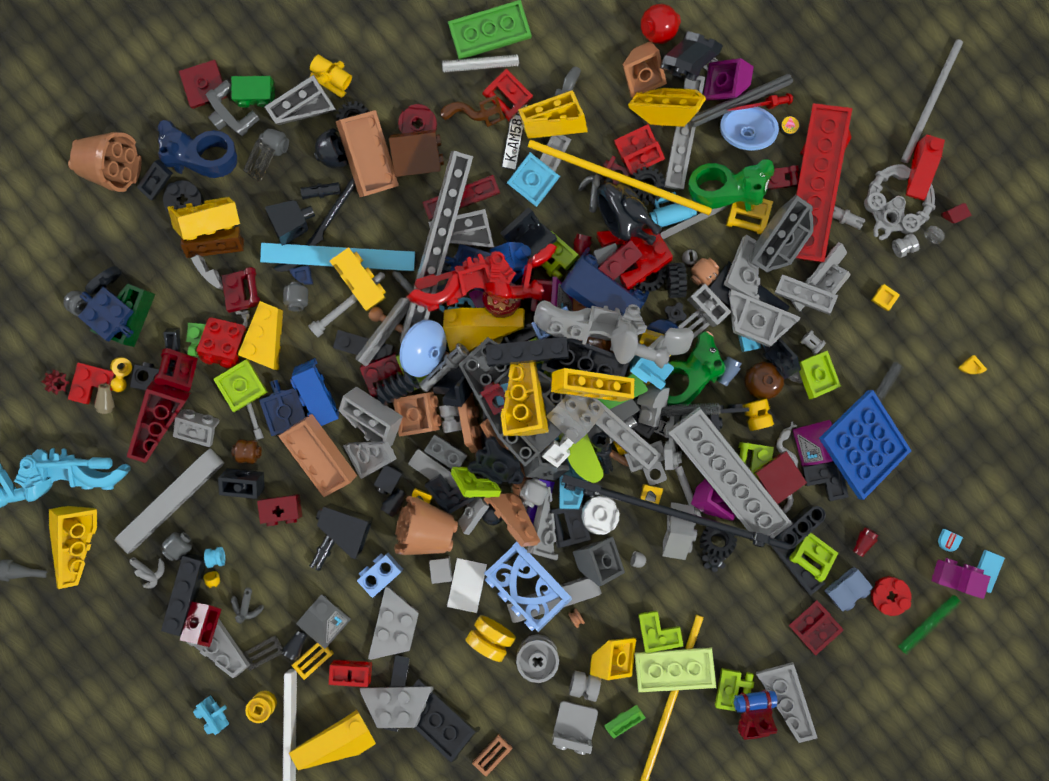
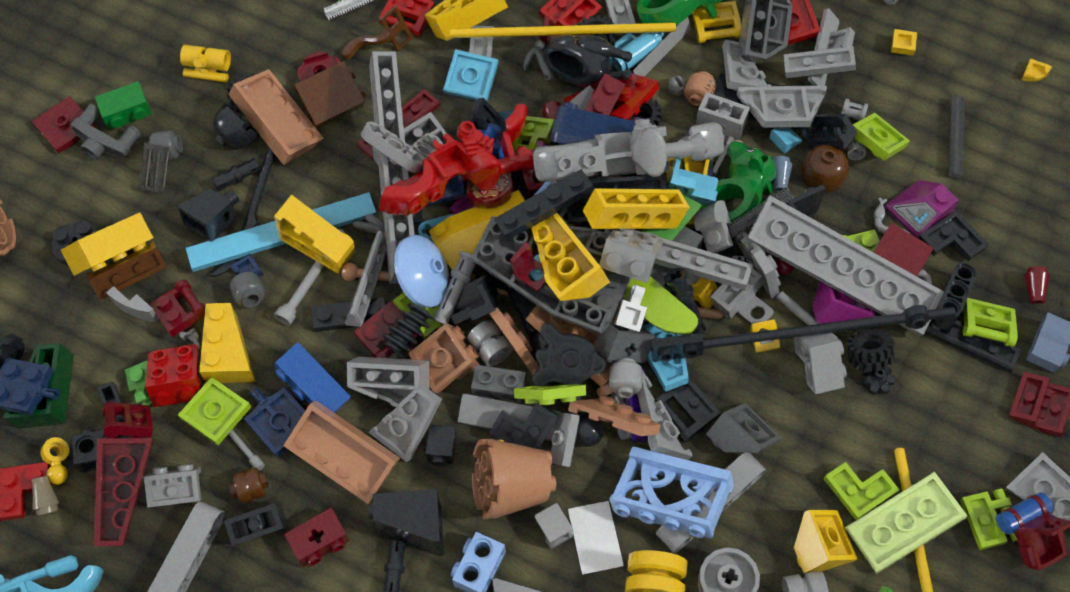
camera: 20 degrees left, 25 degrees down
black plate [137,159,173,201] -> none
dark blue animal [158,120,237,178] -> none
light grey wedge [265,75,337,125] -> none
black cone [380,488,407,517] -> none
sticker [501,103,528,170] -> none
nougat bush [568,608,585,628] -> none
white tile [582,496,619,535] -> none
light grey hinge [630,551,646,568] -> none
black tyre [666,263,687,298] -> none
yellow wheel [743,399,774,431] -> none
blue plate [819,390,912,500] -> none
none -> light grey beam [361,121,443,173]

